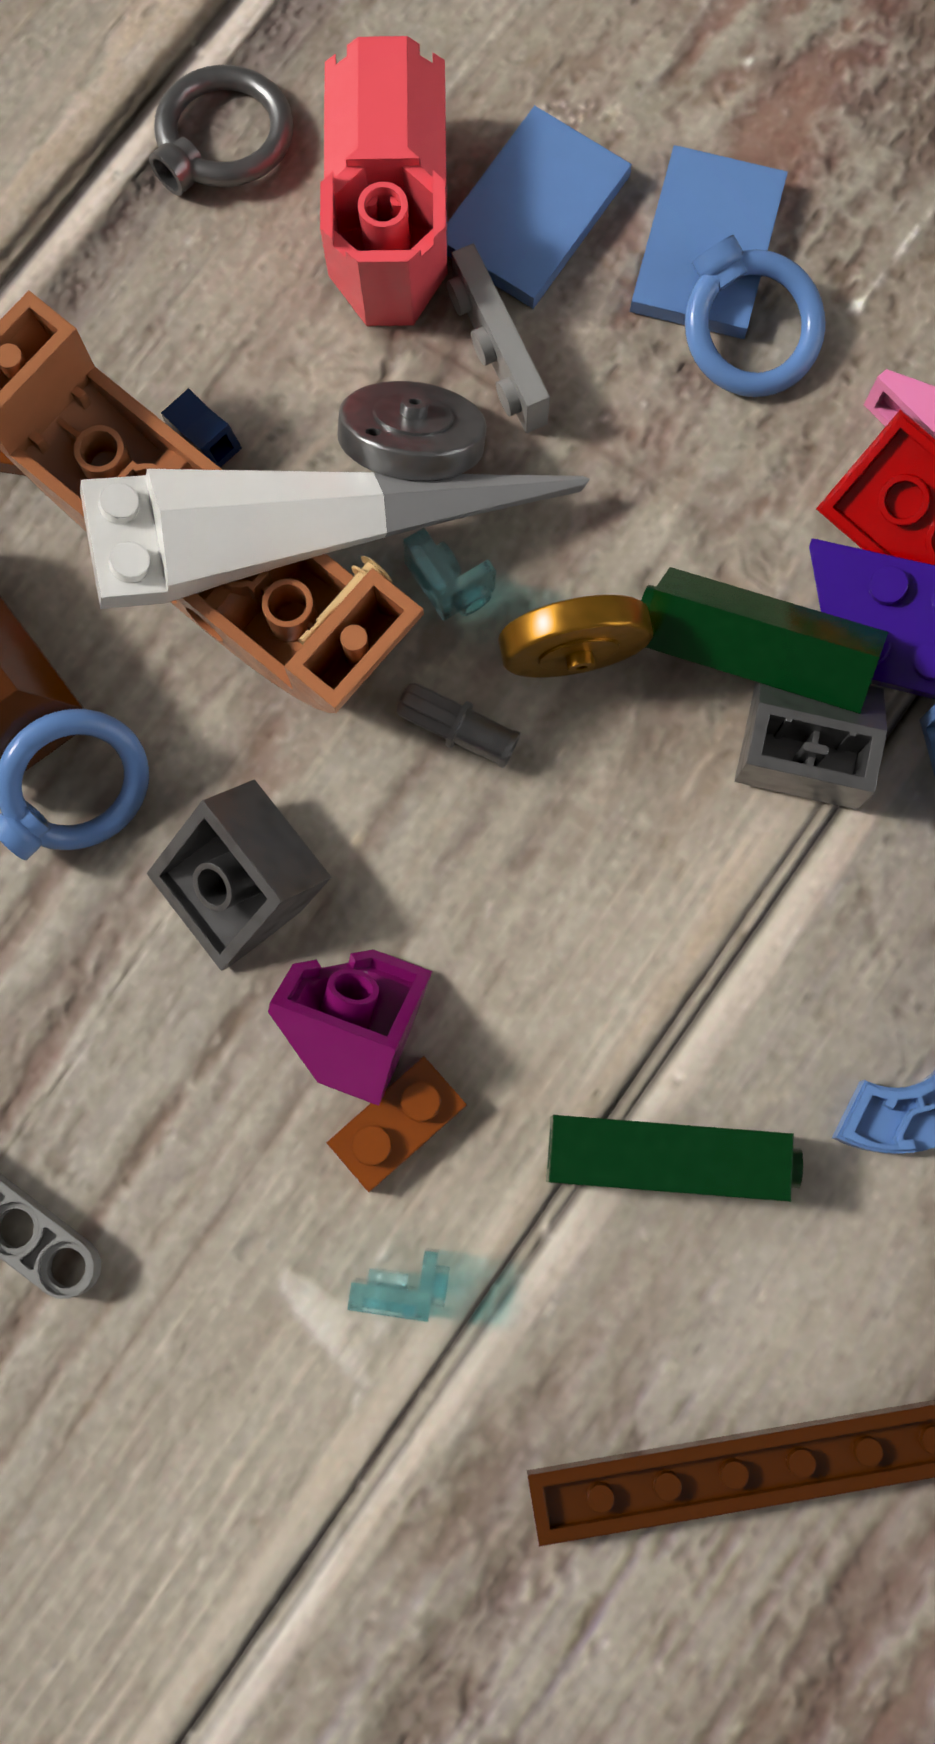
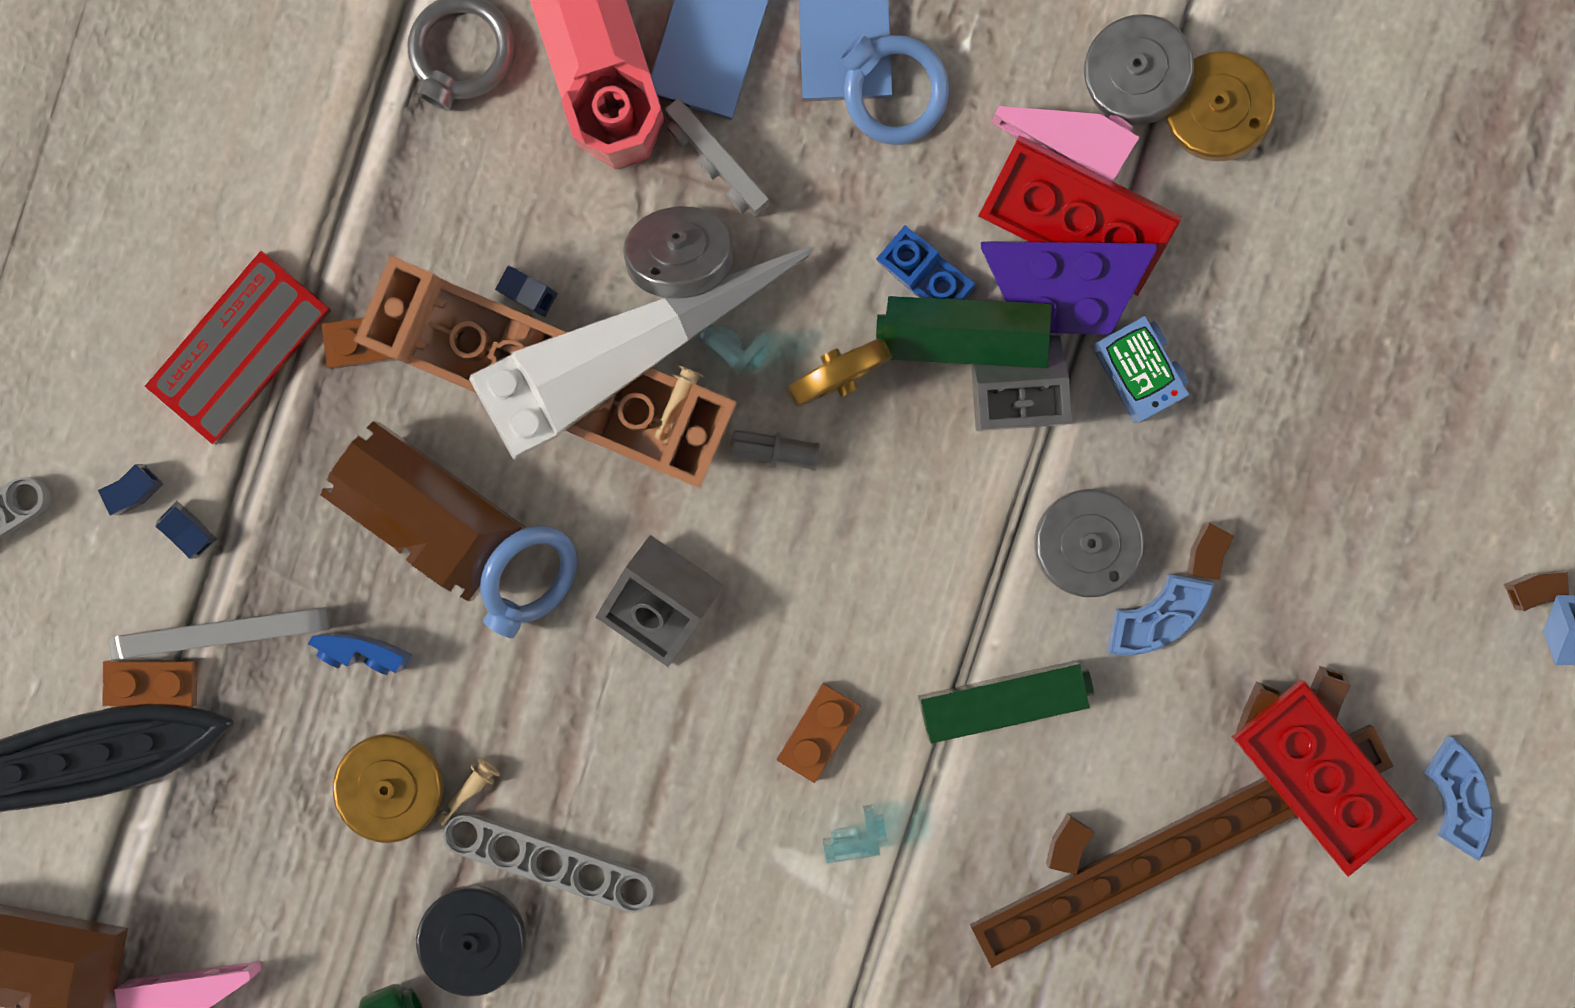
camera: 20 degrees left, 10 degrees up
magenta slope [268,949,432,1106] -> none
none -> blue slope [876,225,976,300]
none -> flat silver wheel [1034,489,1144,597]
none -> reddish brown piece [1046,813,1095,875]

